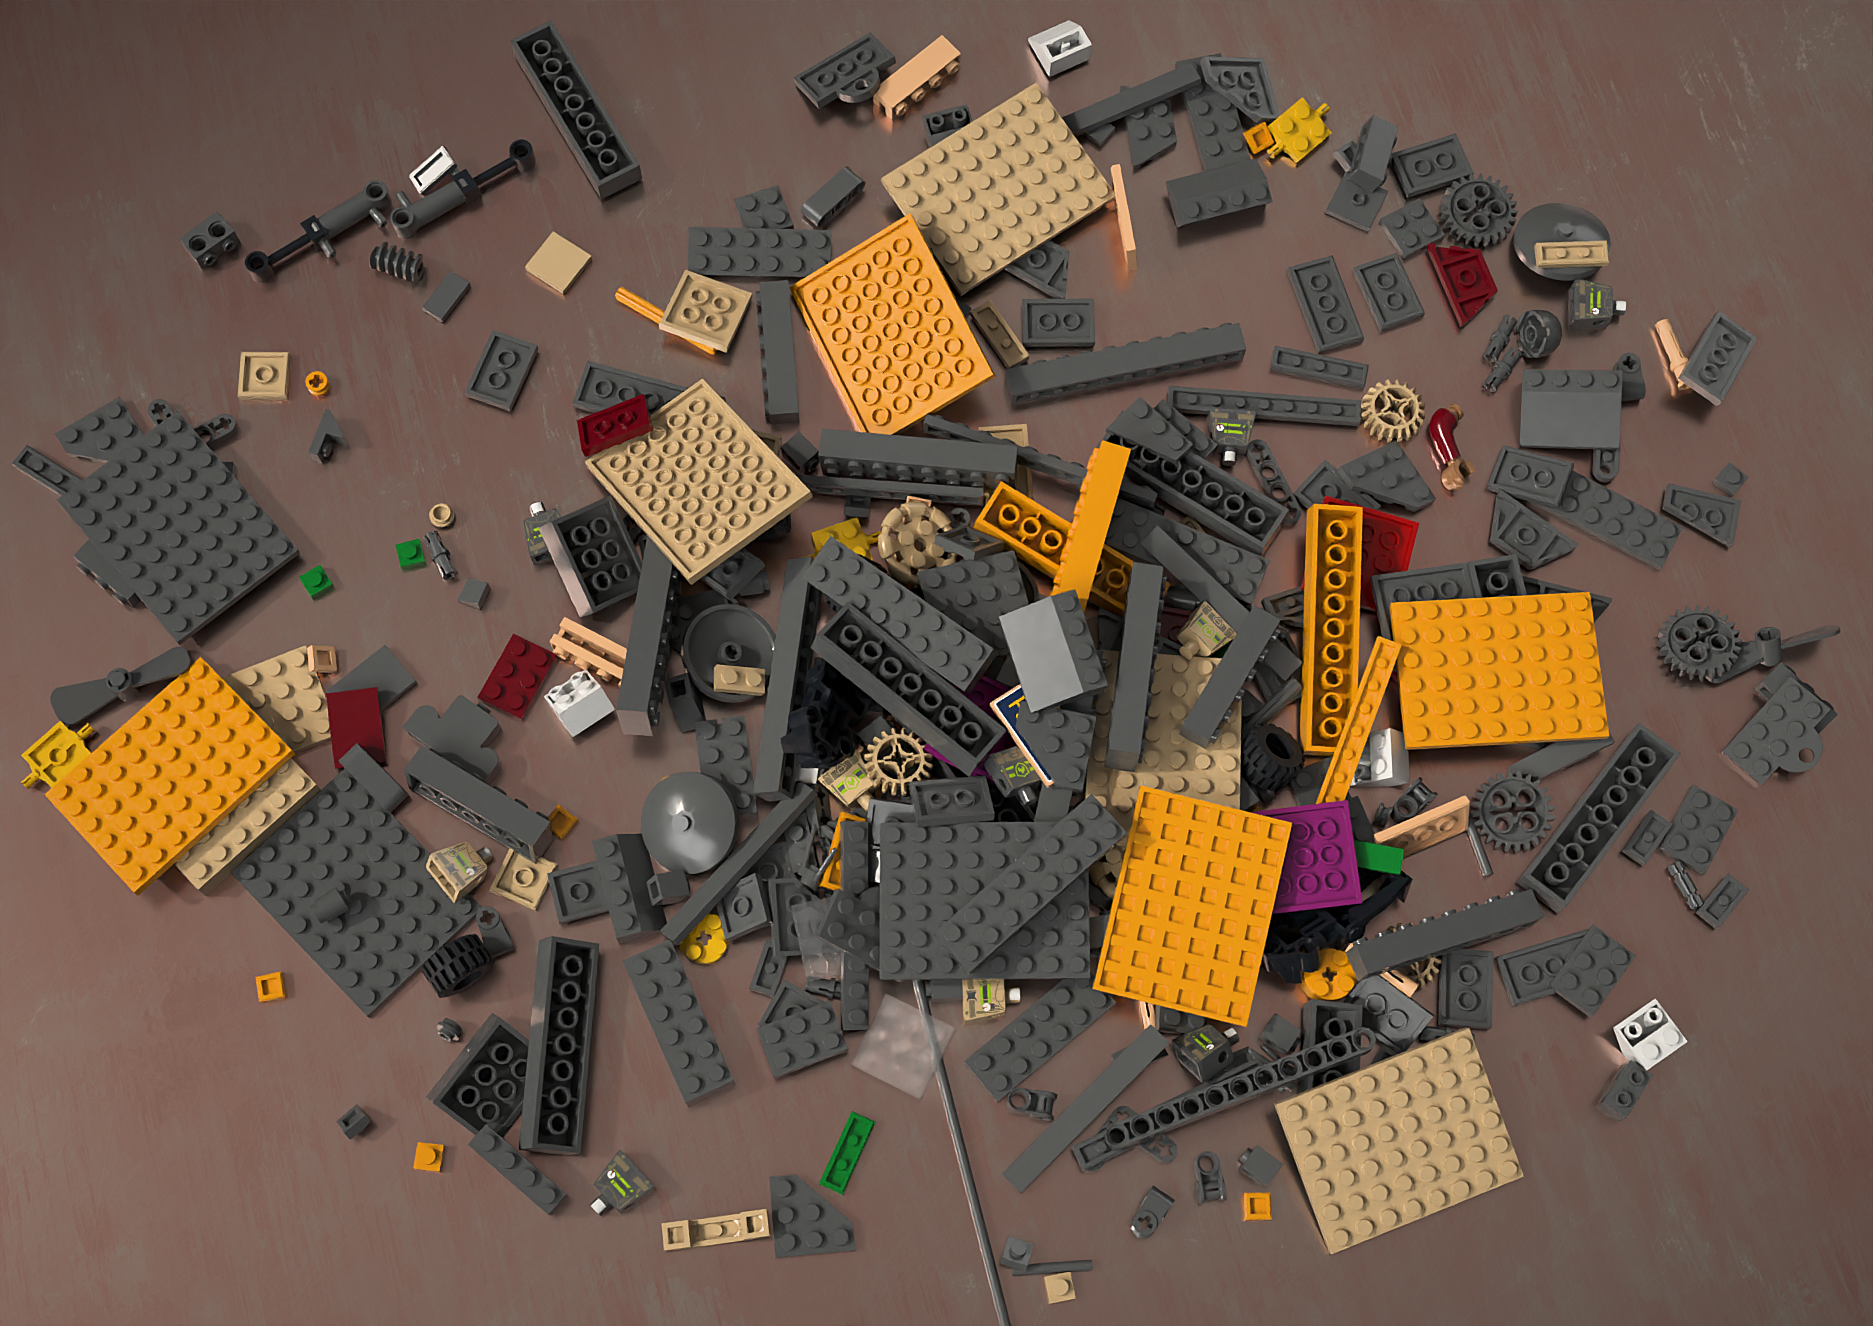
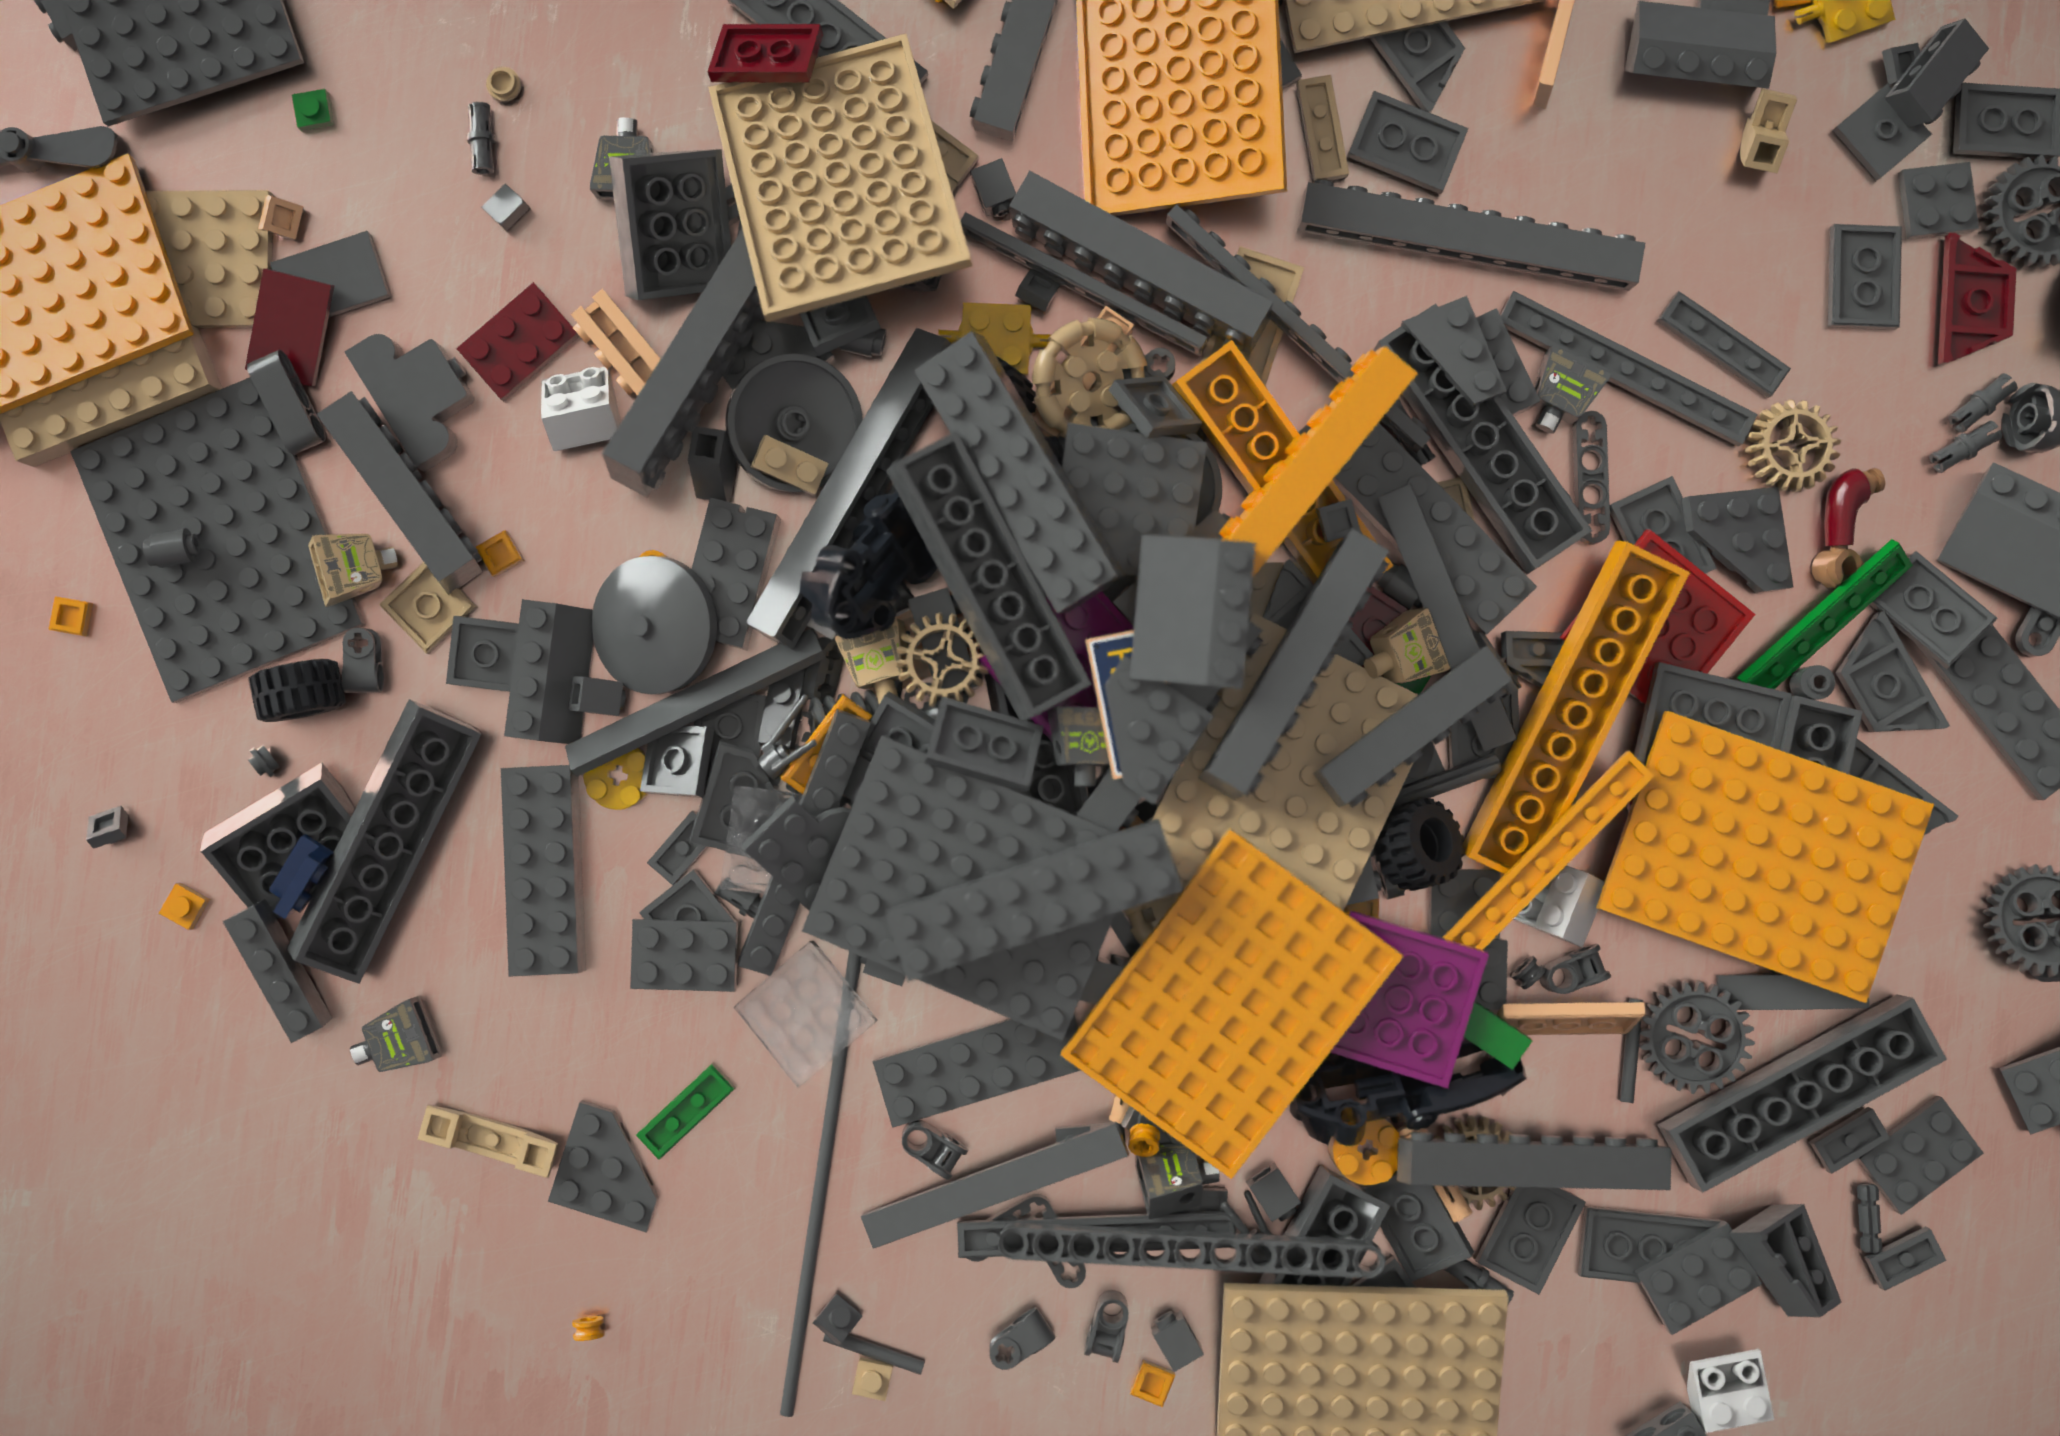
camera: 25 degrees right, 15 degrees up
green plate [395,539,426,570] -> none
tan torso [962,979,1020,1025] -> none
dark grey tile [1287,255,1364,354] -> none
none -> dark blue bracket [269,835,334,919]
none -> light orange bush [1128,1123,1160,1157]
none -> dark grey plate [1316,499,1361,542]
none -> dark grey wedge [1729,1204,1842,1317]
none -> green tile [1737,539,1913,689]
none -> tan brick [1740,88,1797,174]
none -> dark grey brick [1790,665,1835,700]

